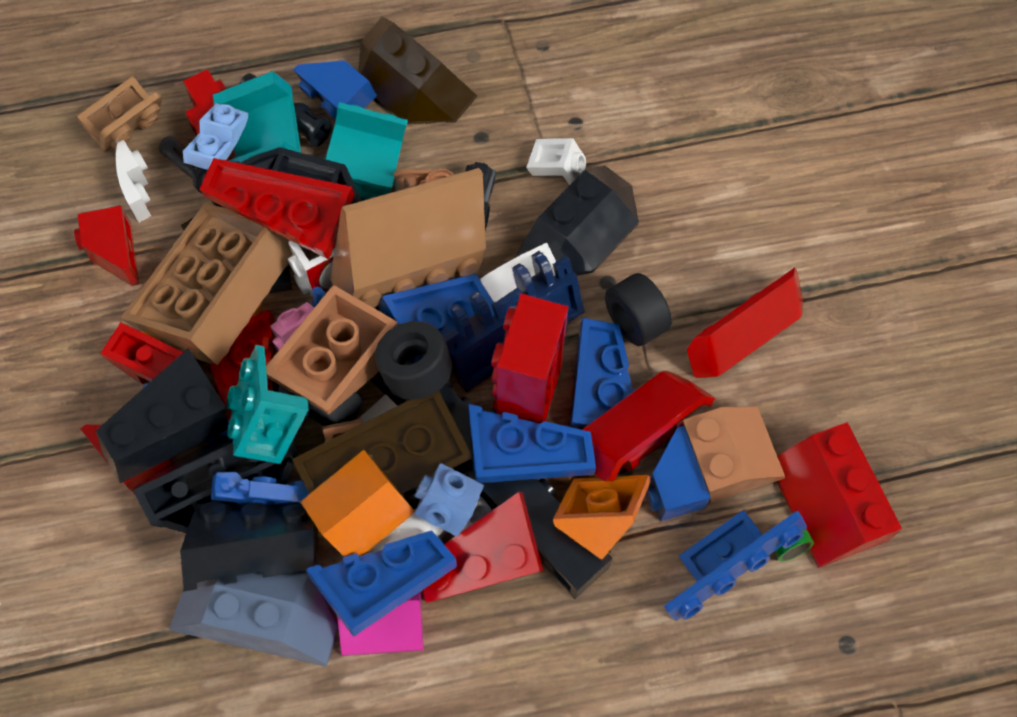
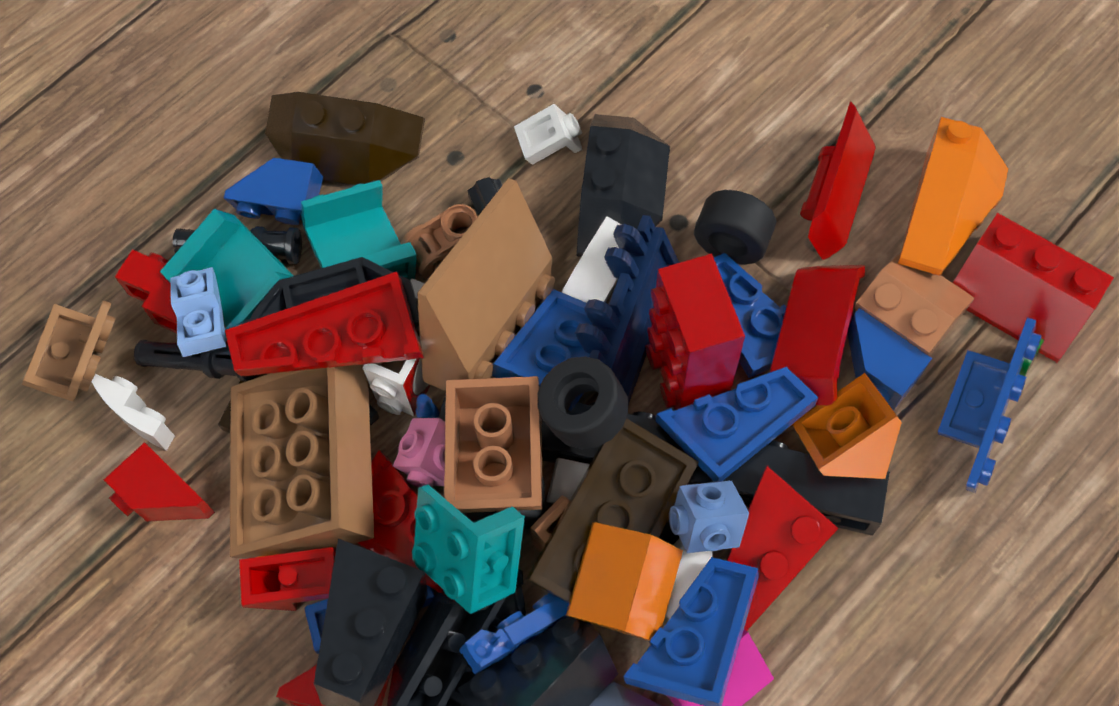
camera: 30 degrees left, 0 degrees up
none -> orange wedge [898,117,1008,276]

